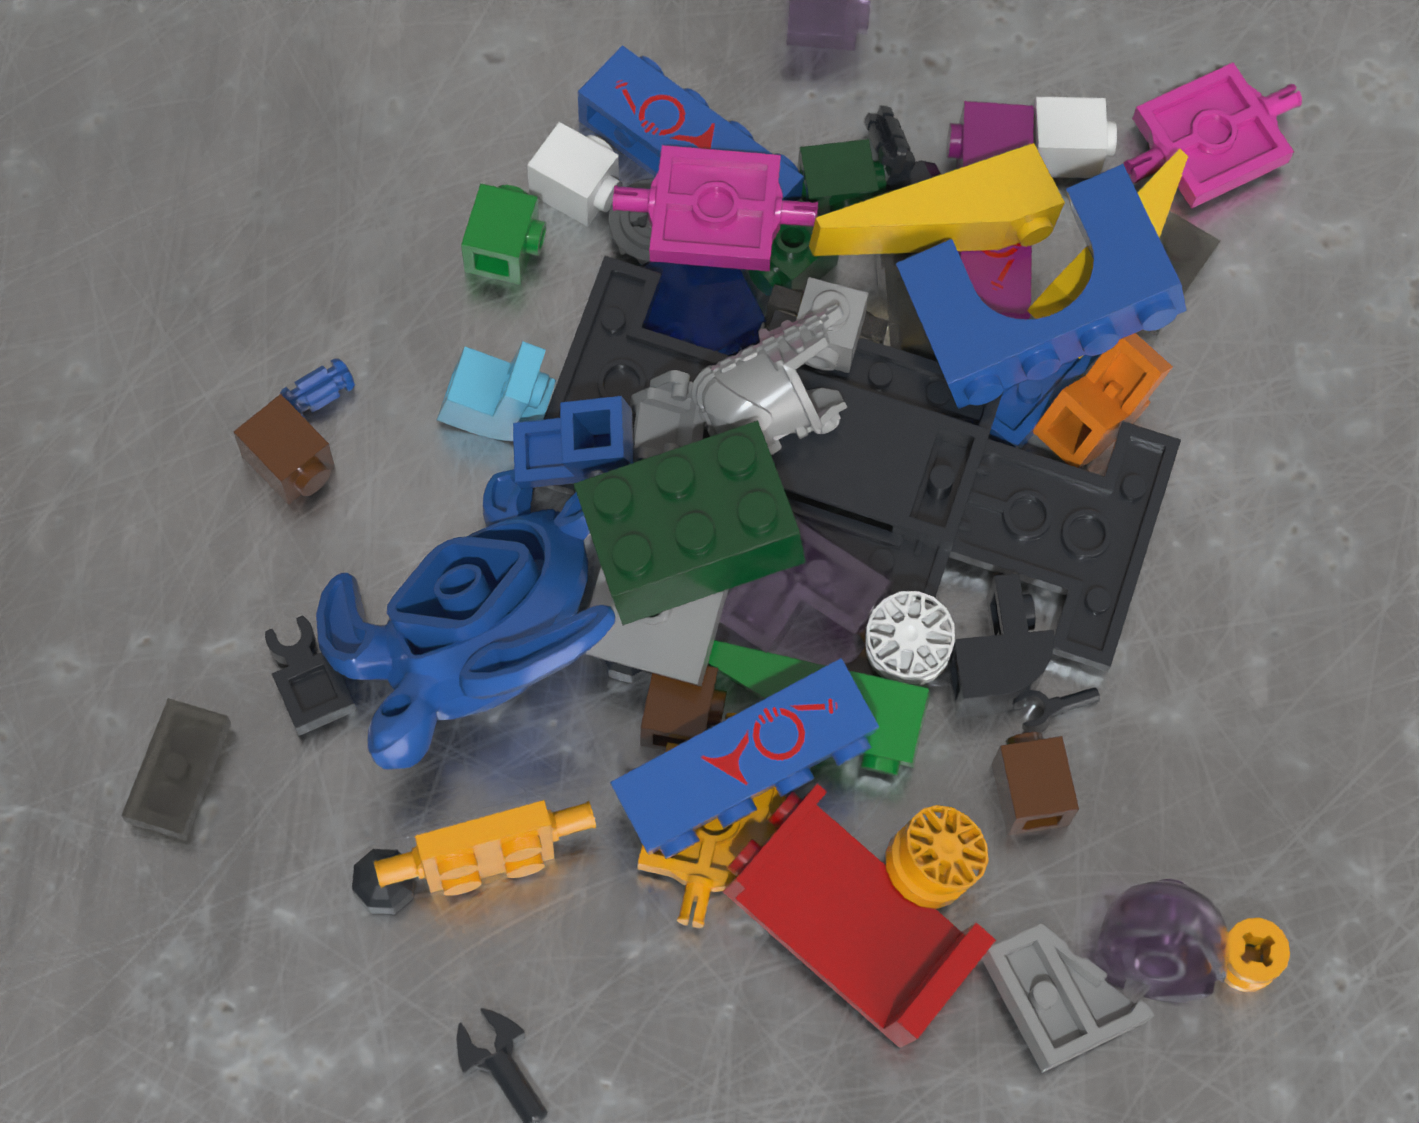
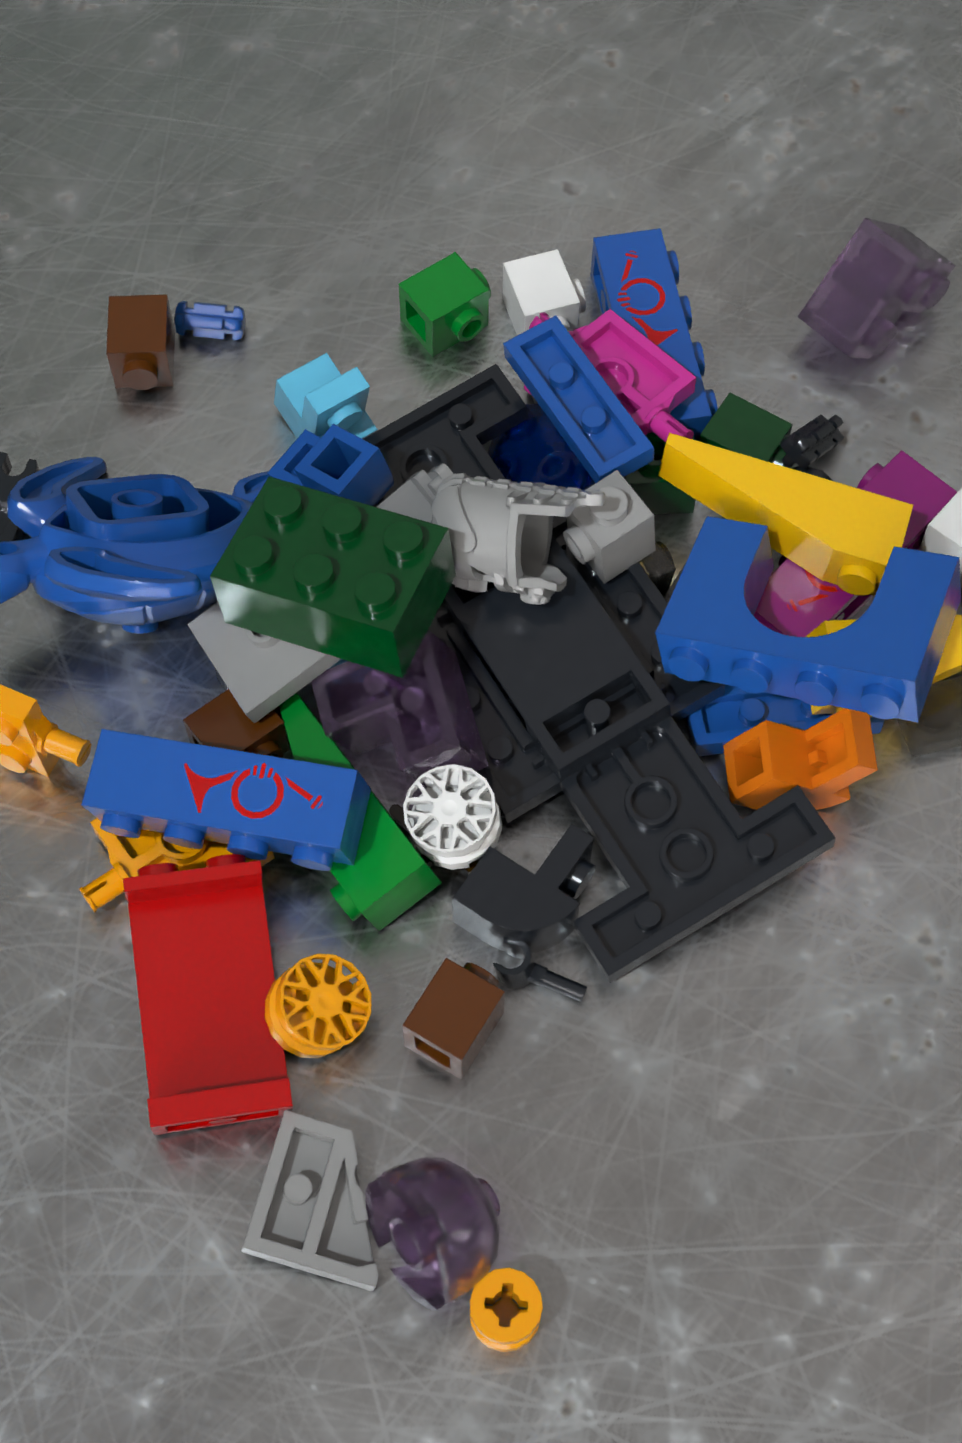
camera: 45 degrees right, 5 degrees down
none -> blue plate [503,315,654,483]

